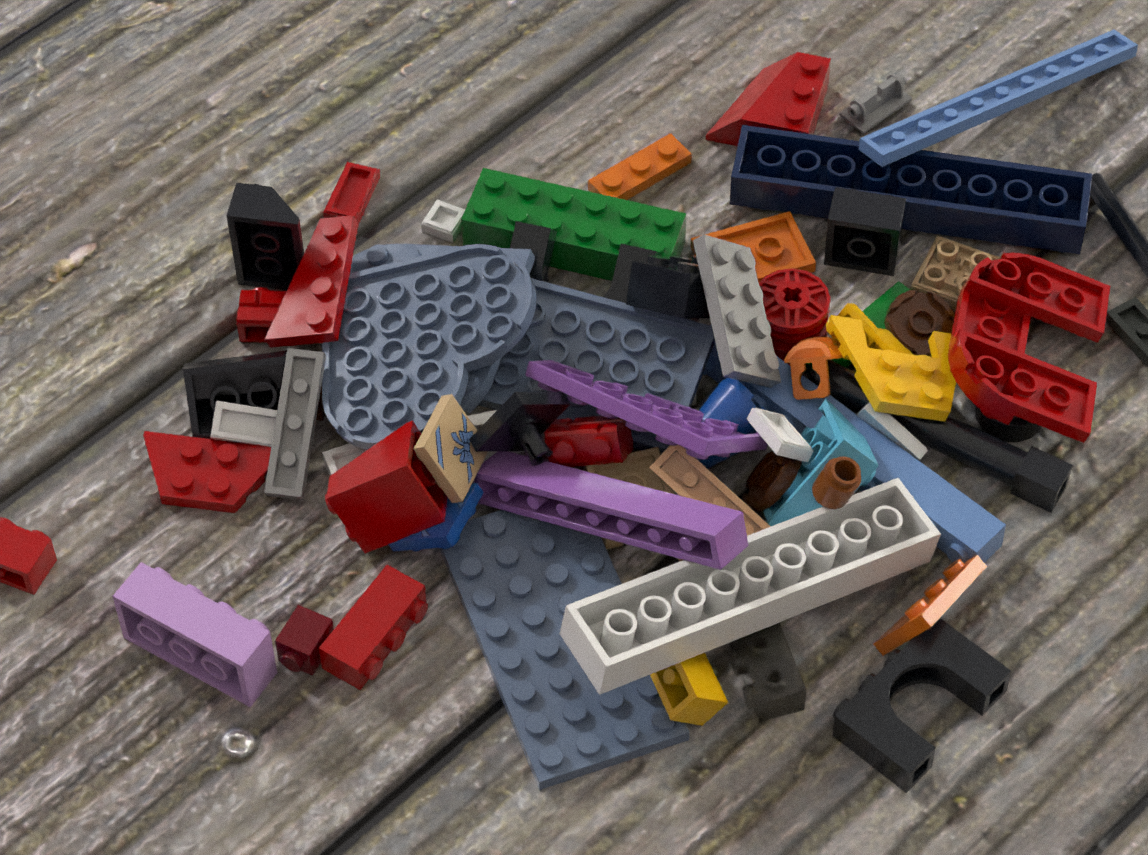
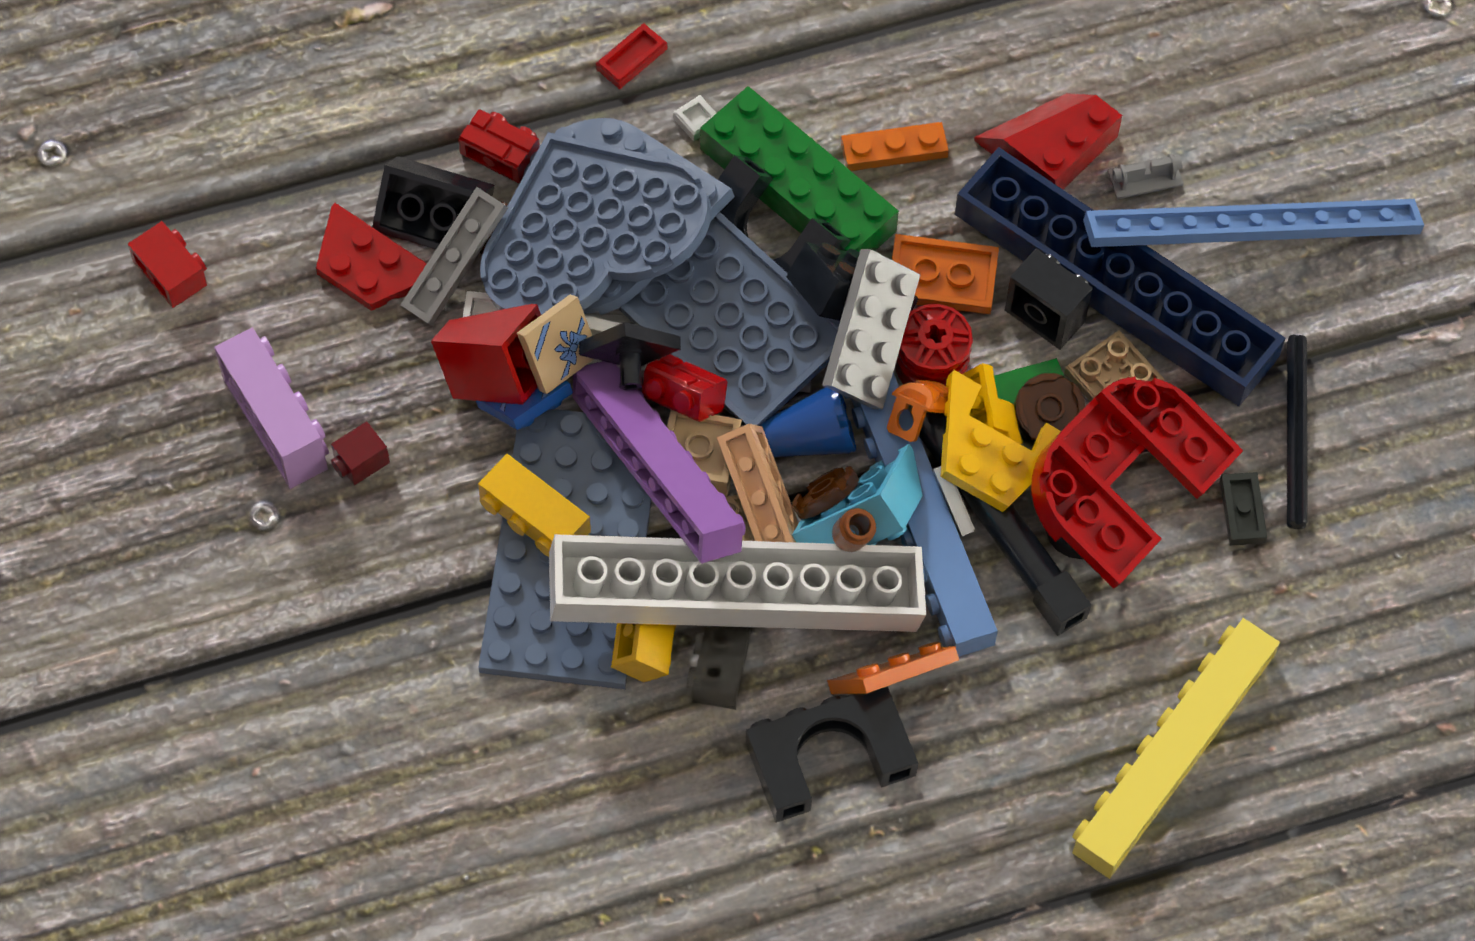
camera: 25 degrees right, 10 degrees up
white tile [210,401,277,447] -> none
black slope [226,183,304,290] -> none
red wing [265,215,358,348] -> none
red brick [319,565,428,690] -> none
medium lavender wing [525,360,768,459] -> none
white tile [747,407,813,462] -> none
none -> yellow brick [478,454,591,557]

